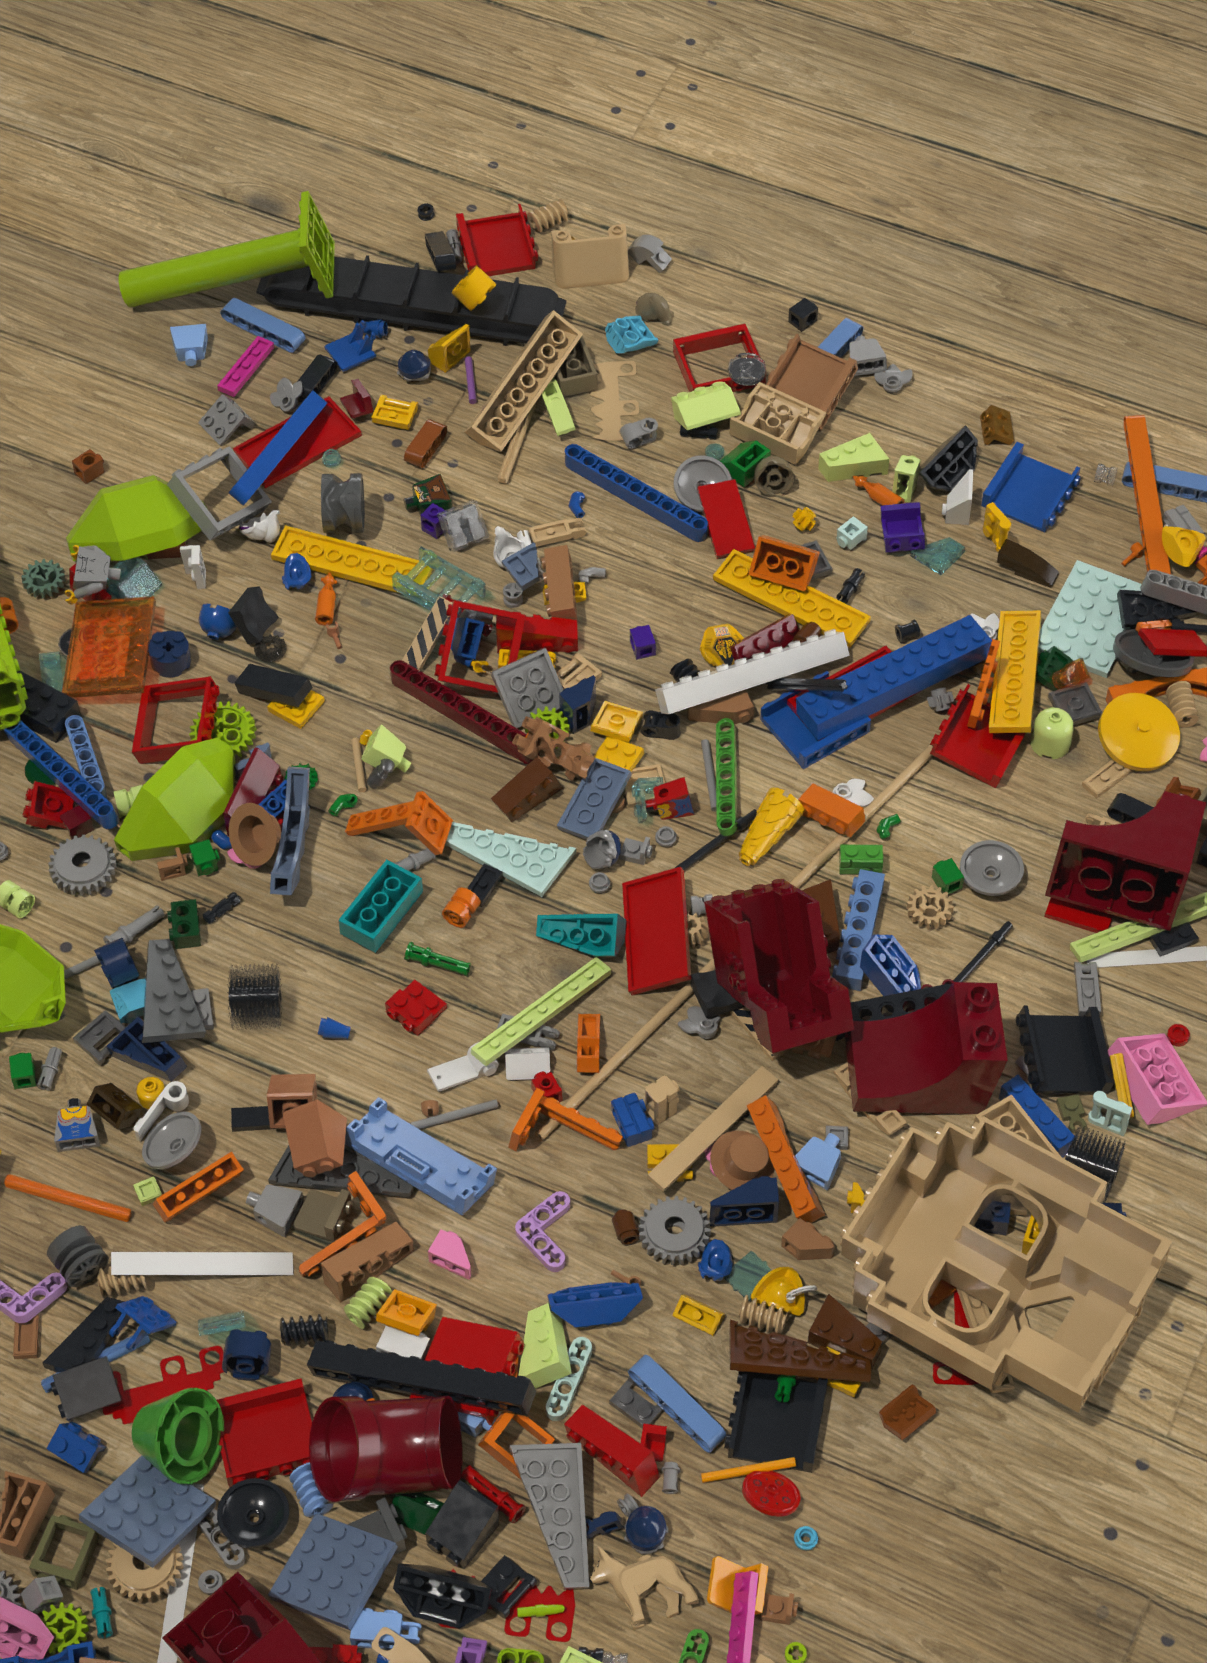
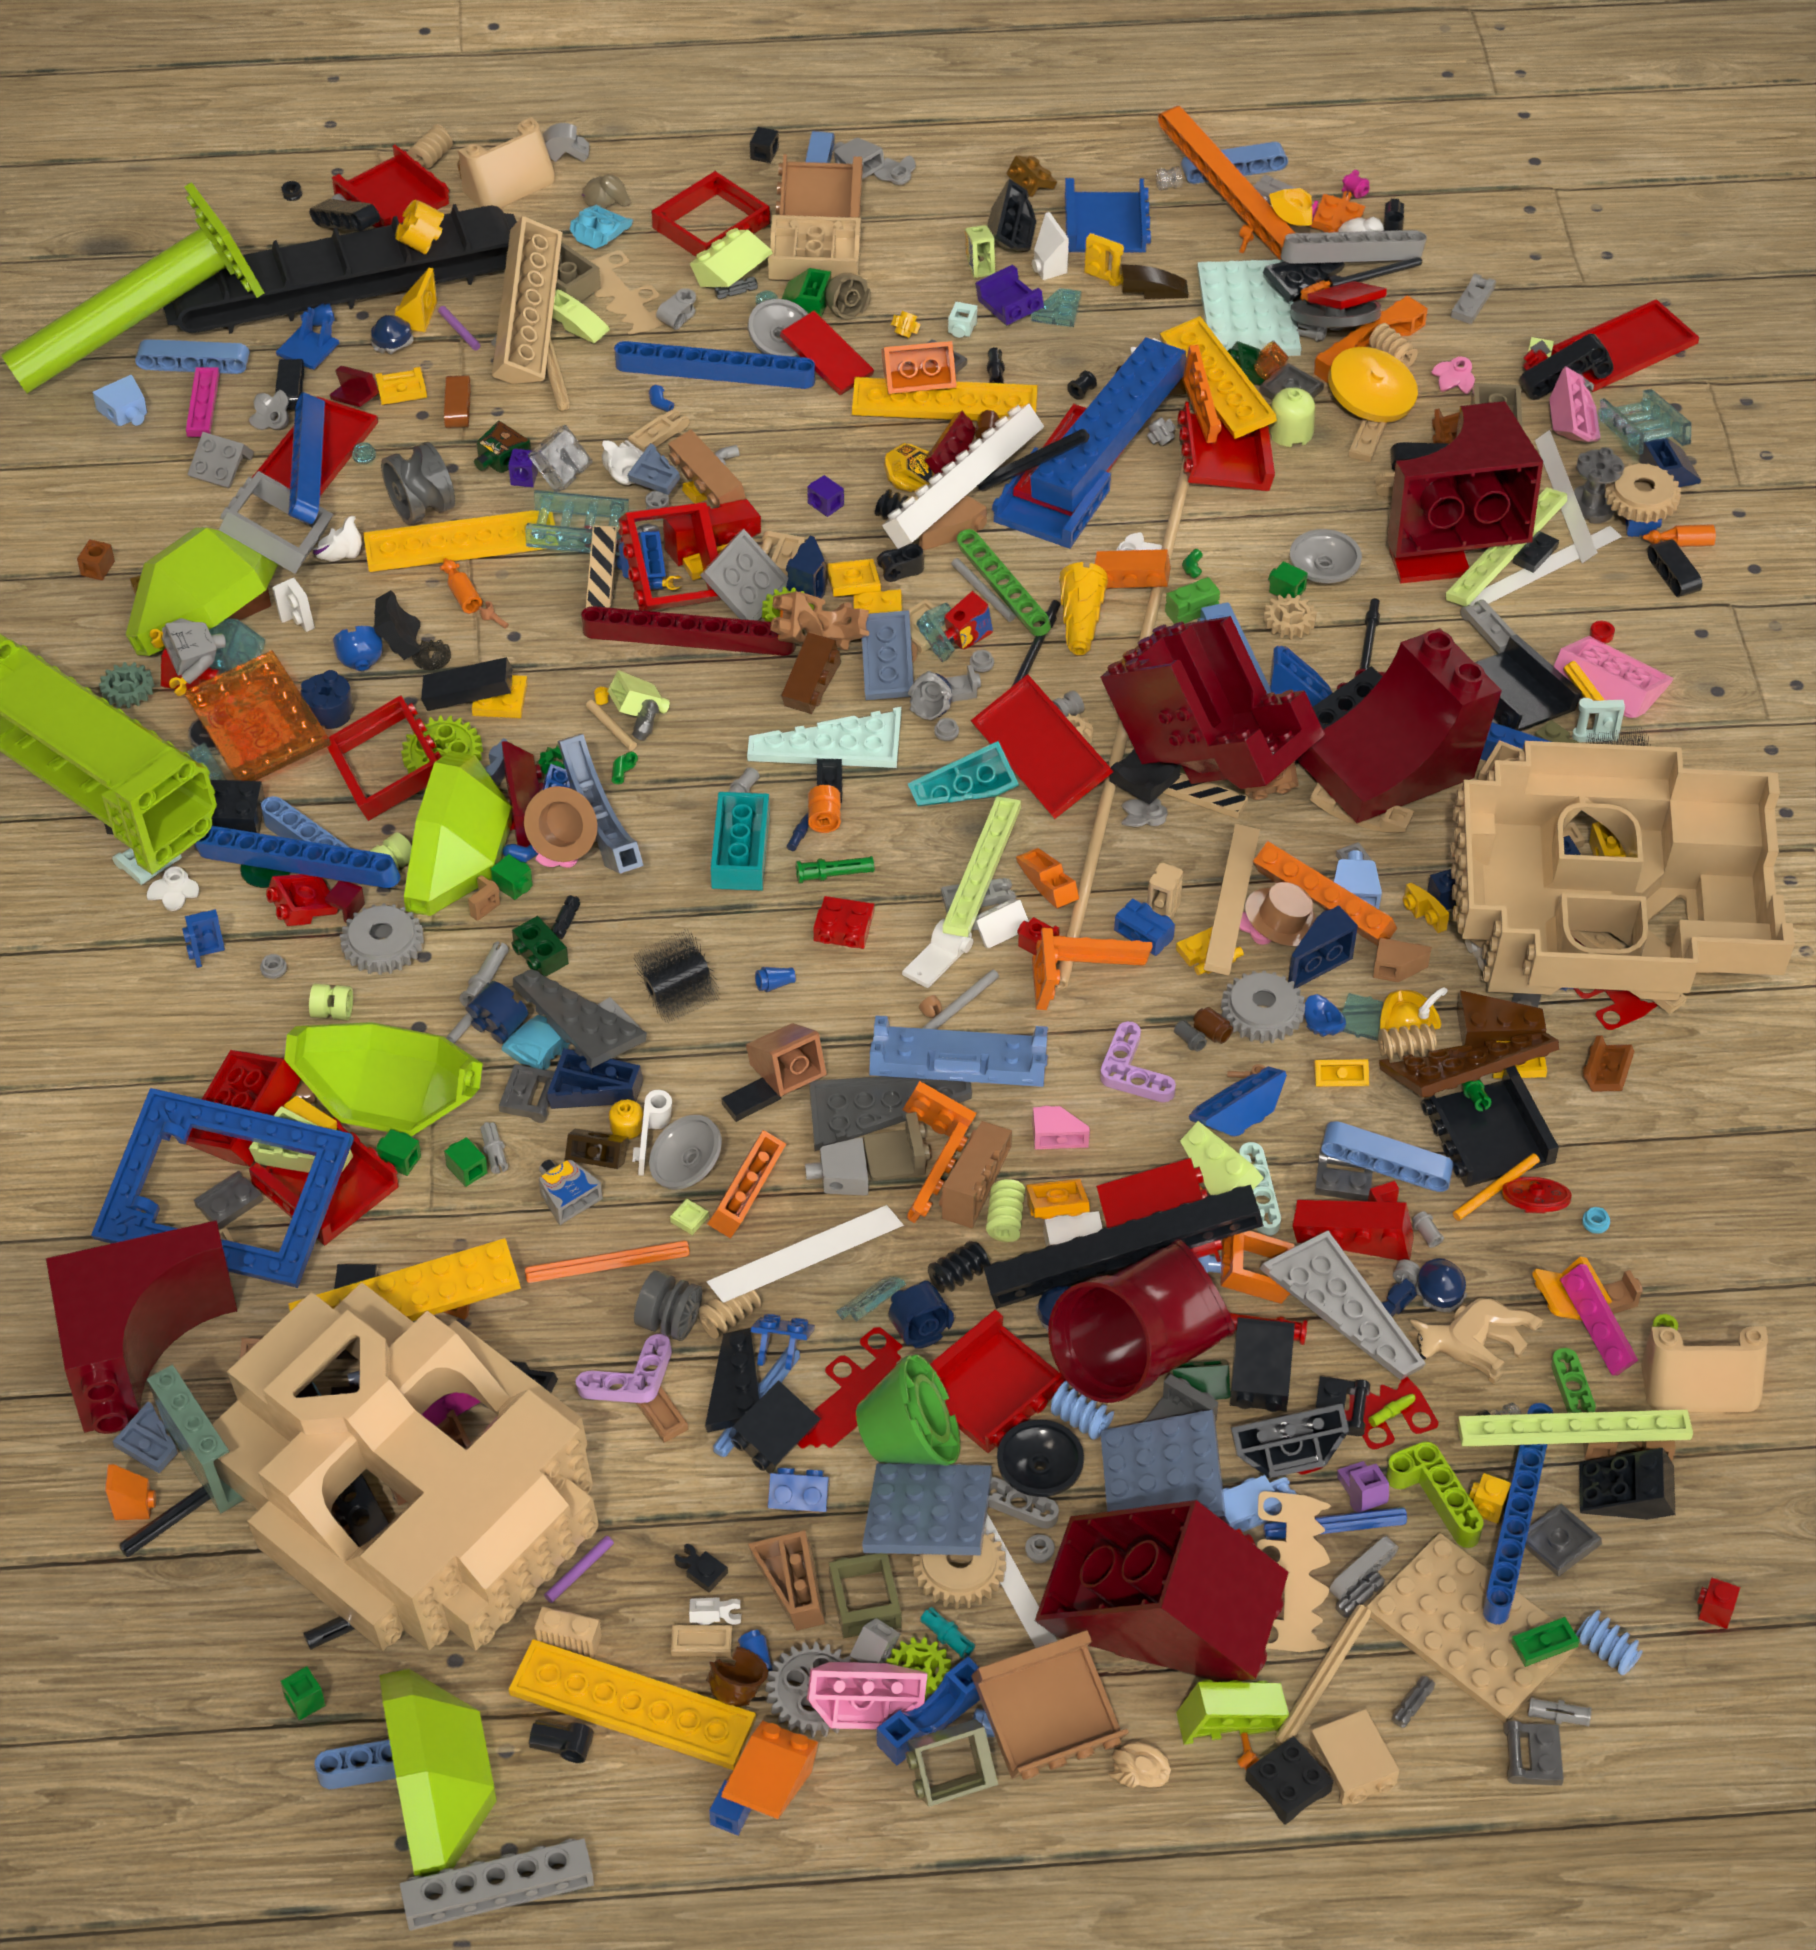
camera: 30 degrees left, 5 degrees down
blue hat [282,553,311,590] -> none
nougat slope [283,1100,347,1177] -> none
orange bracket [345,791,453,855] -> none
clear tile [728,353,766,386] -> none
yellowish green wedge [818,433,889,482] -> none
orange wheel [853,475,905,506] -> none
none -> dark blue piece [787,813,809,851]
none -> dark grey pin [1174,1020,1207,1052]

